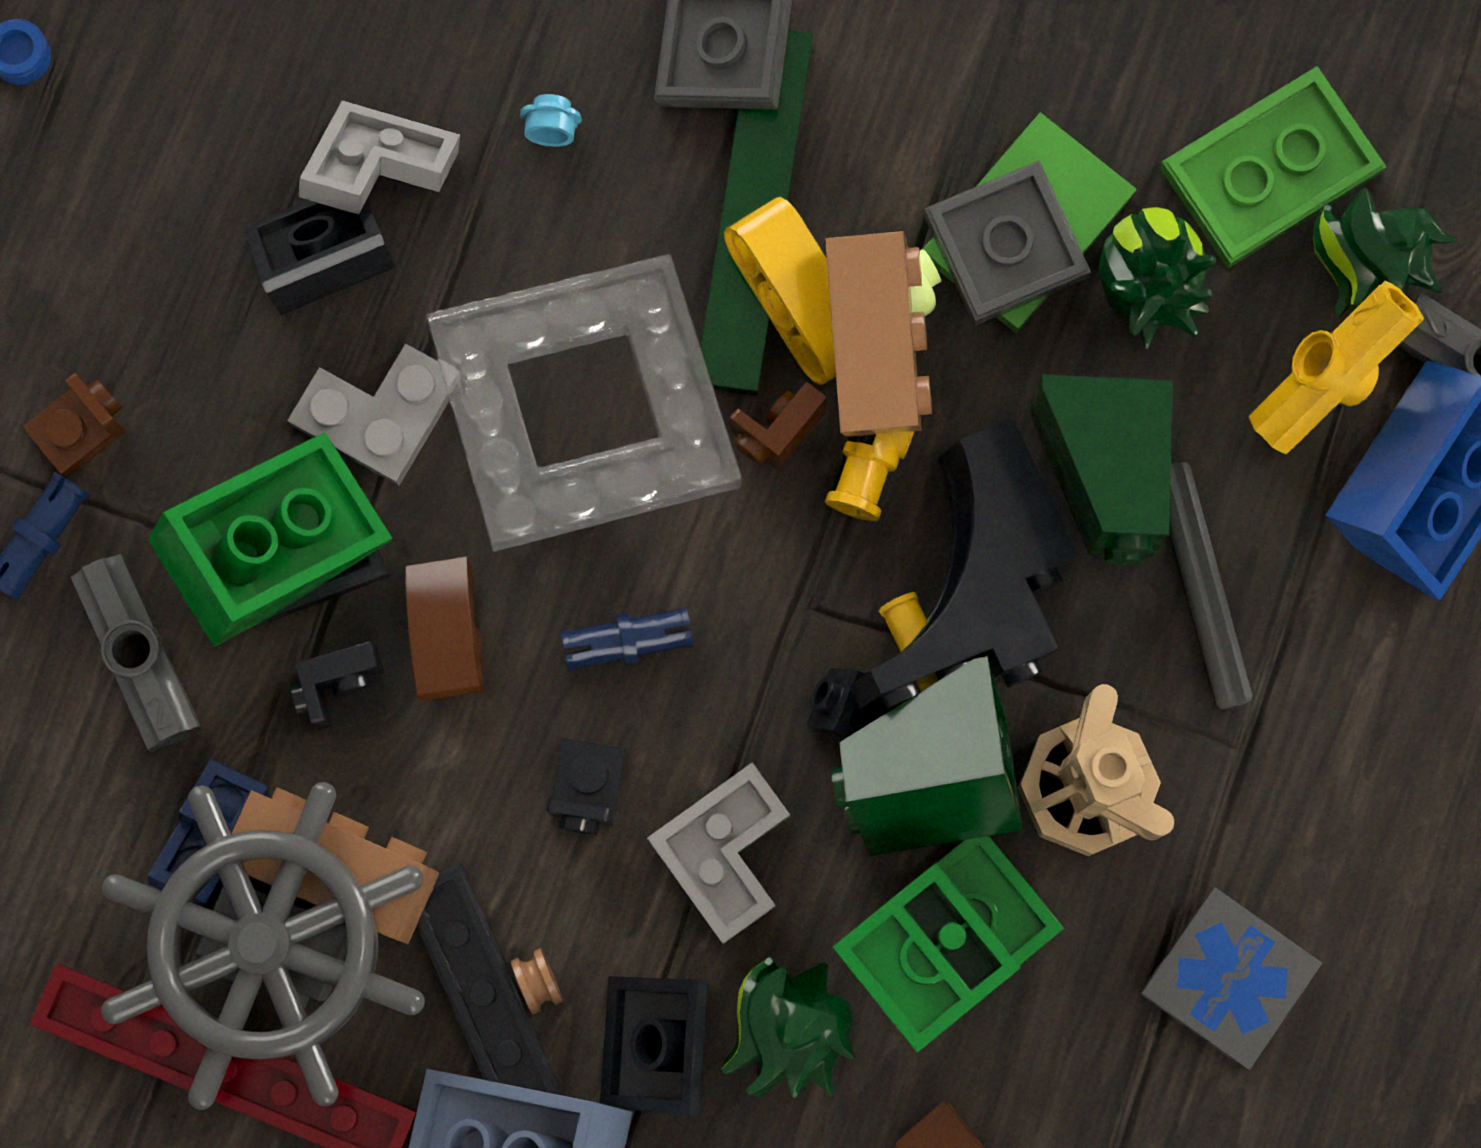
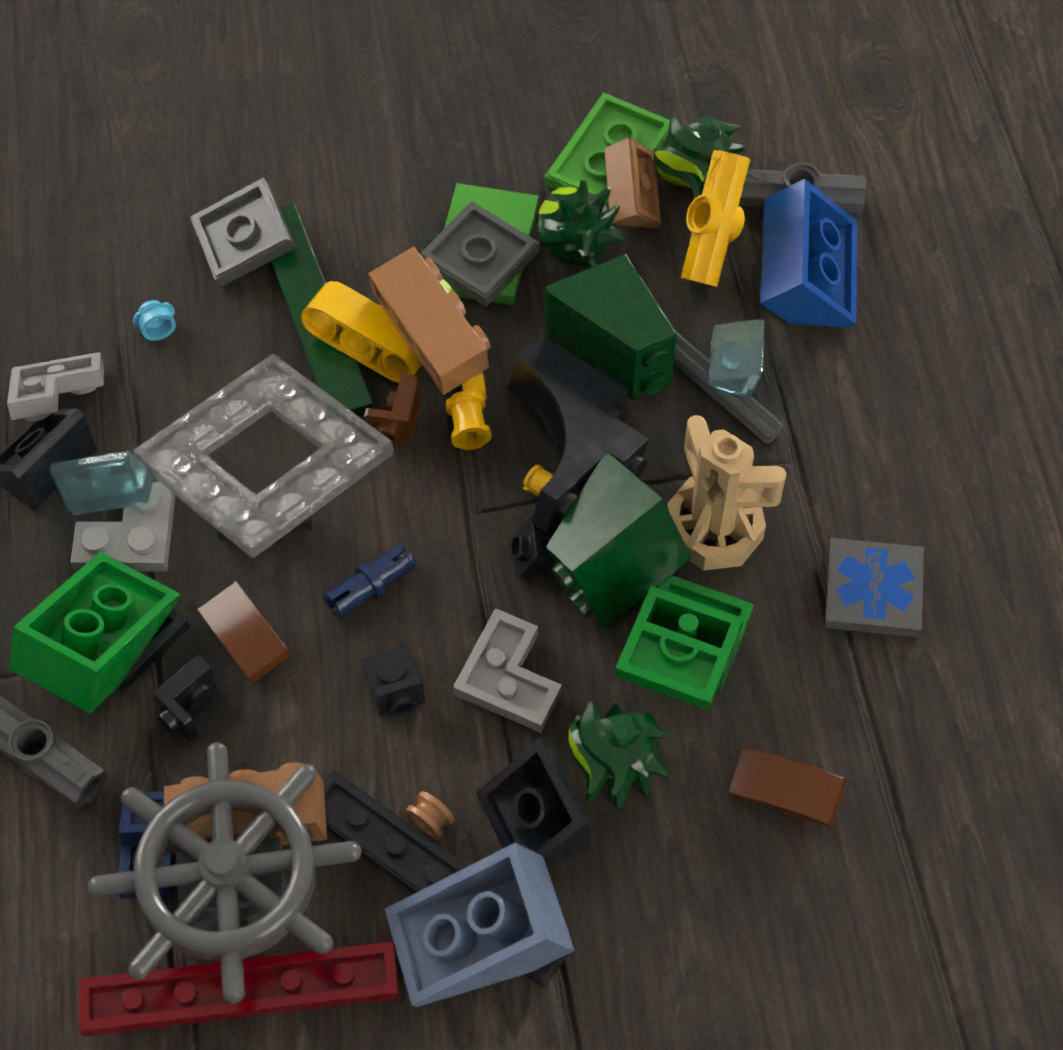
camera: 30 degrees left, 20 degrees down
none -> clear light blue slope [50,451,154,515]
none -> medium nougat slope [605,137,661,229]
none -> clear light blue slope [708,319,765,398]

